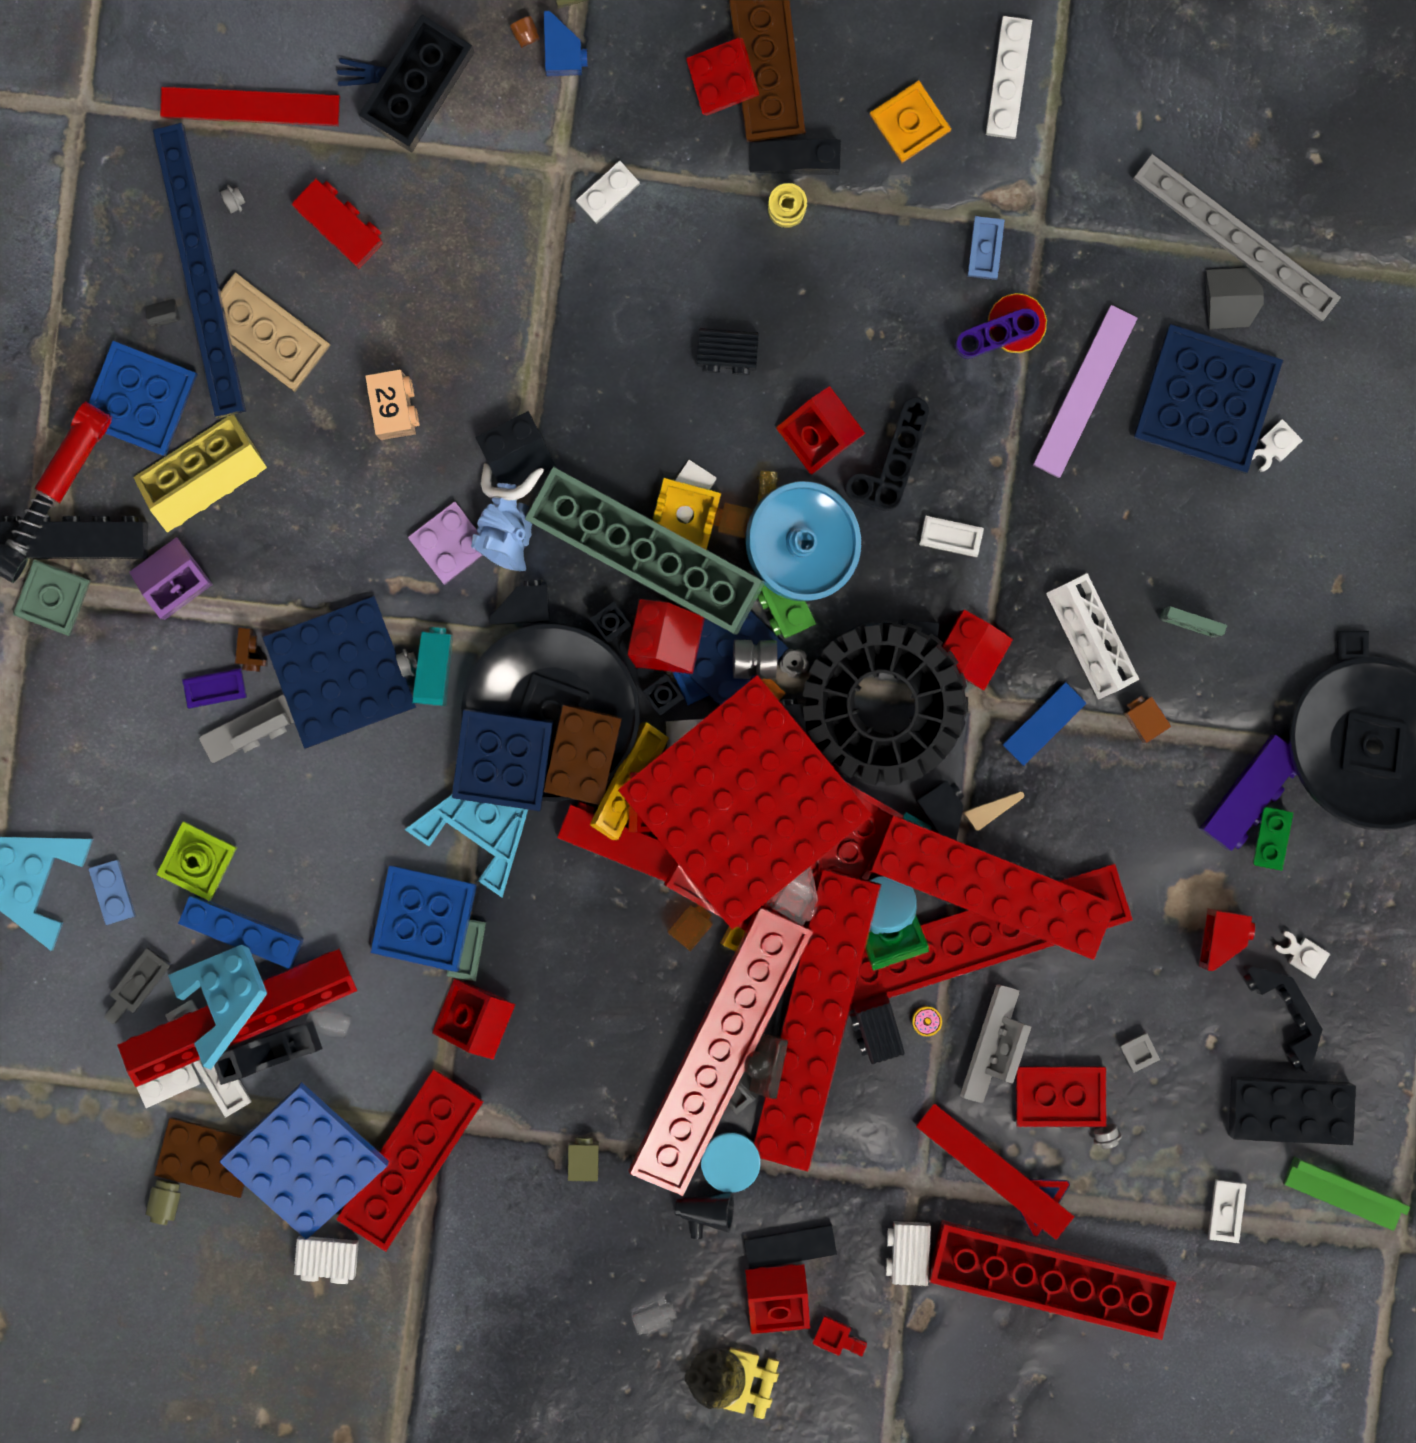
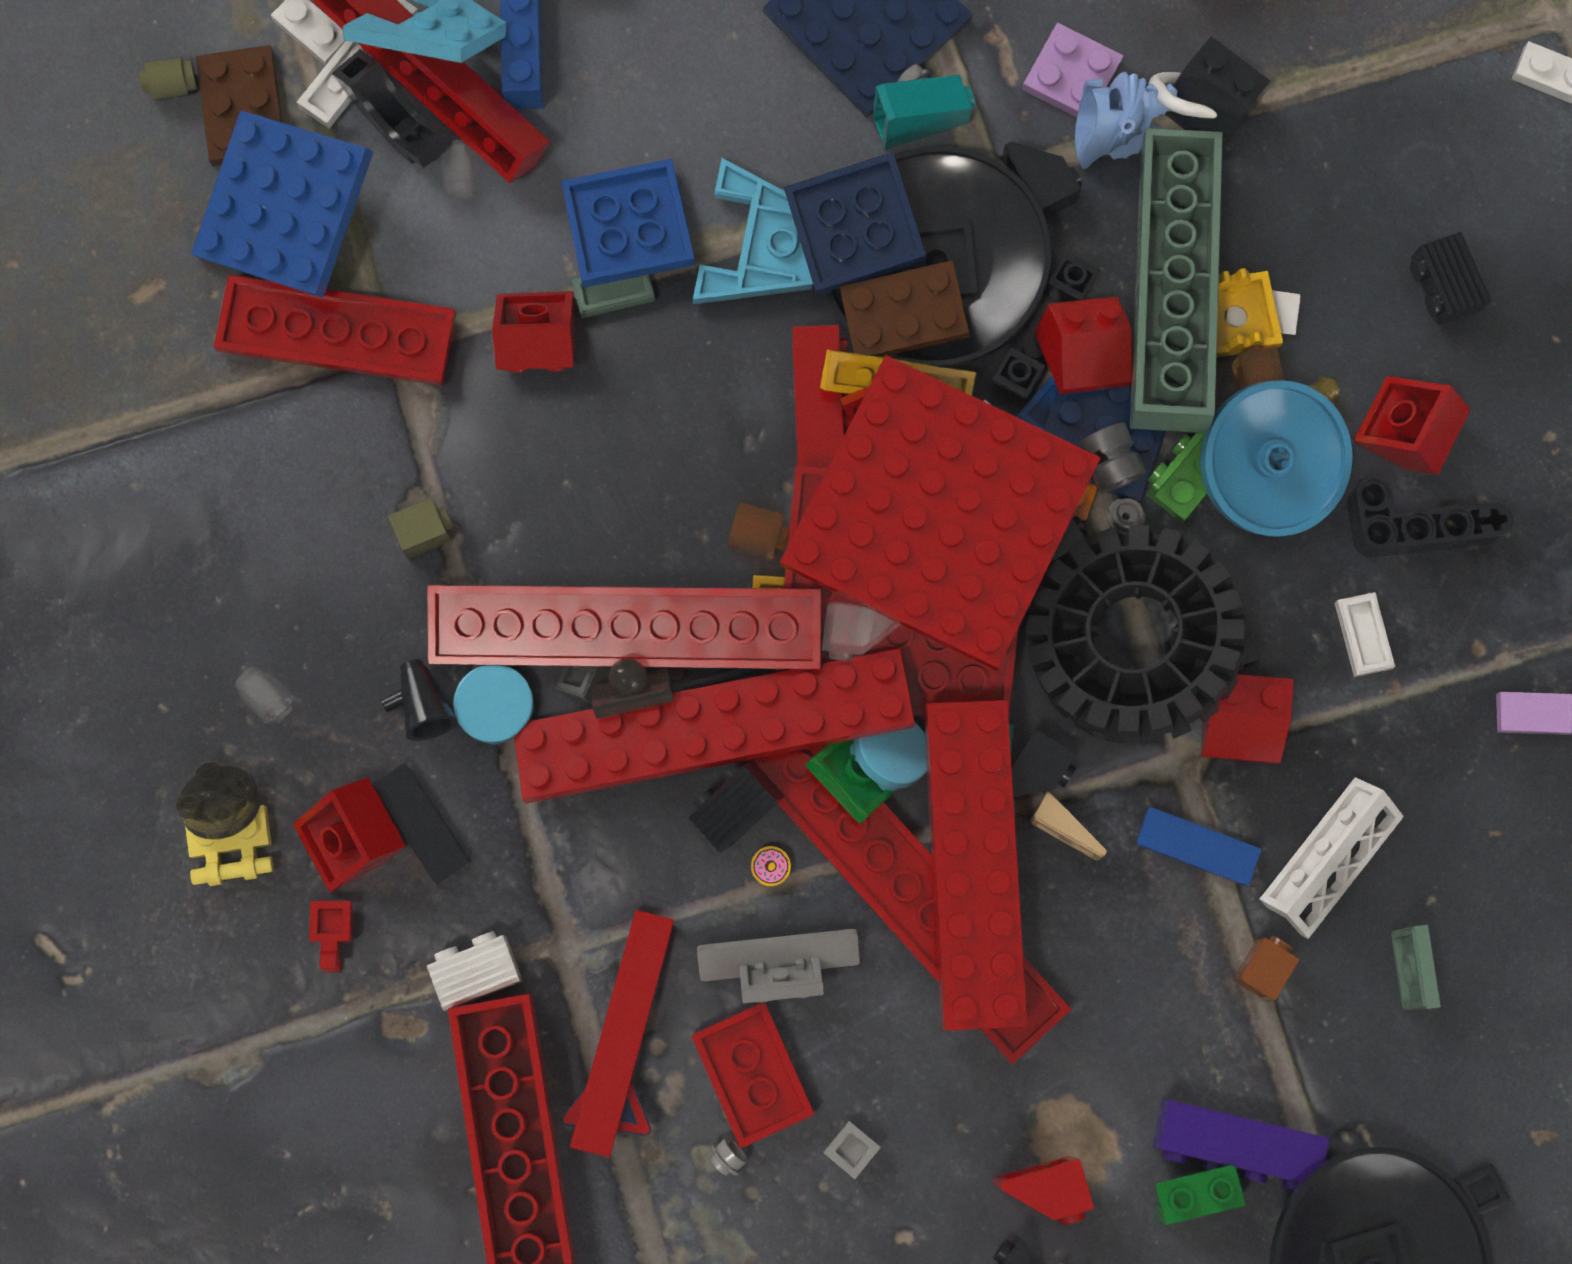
camera: 65 degrees right, 10 degrees down
white brick [294,1236,359,1284] -> none

